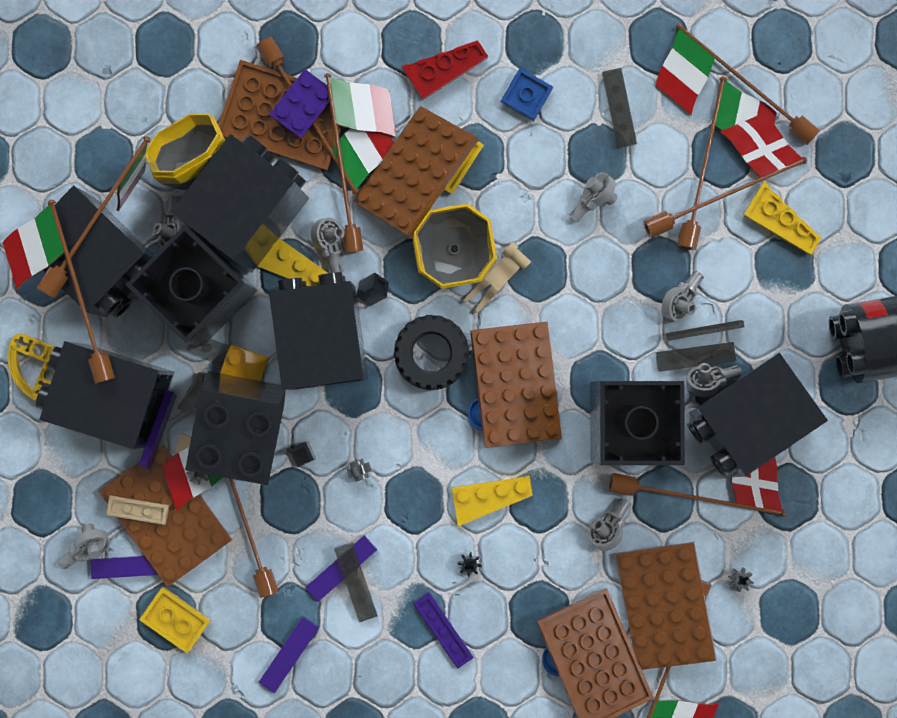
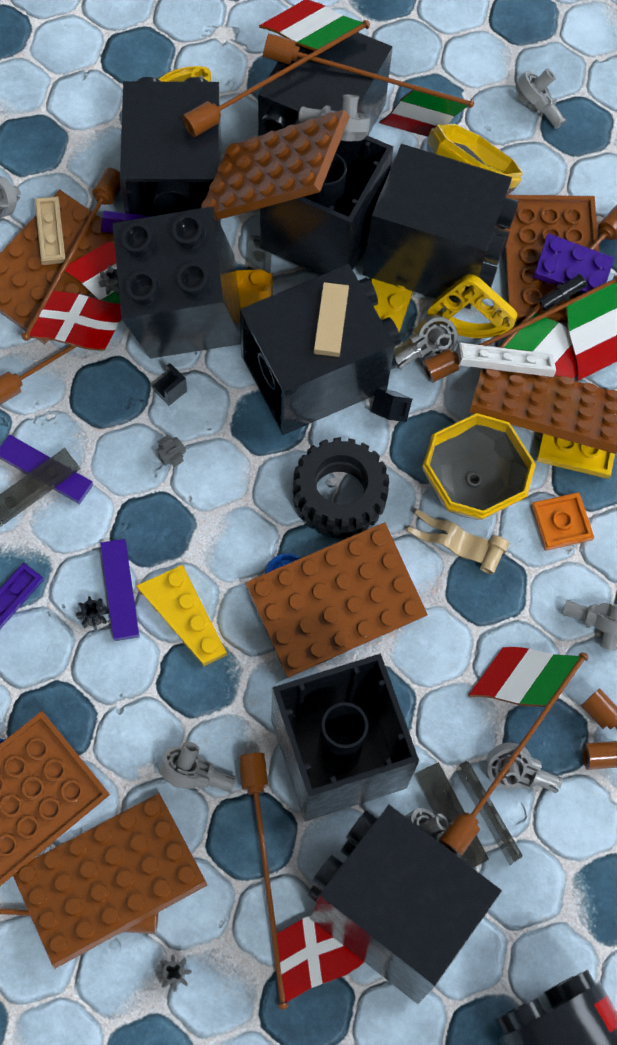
camera: 65 degrees right, 20 degrees down
none -> flag [21,168,122,351]
none -> dark purple tile [100,539,140,641]
none -> dark orange plate [201,110,350,220]
none -> light grey pin [299,94,370,141]
none -> tan tile [314,282,349,357]
none -> yellow beam [427,274,518,338]
none -> flag [438,647,588,857]
none -> white tile [457,343,556,377]
none -> light grey pin [516,68,567,129]
none -> orange tile [531,492,594,551]
none -> black pin [538,273,588,312]

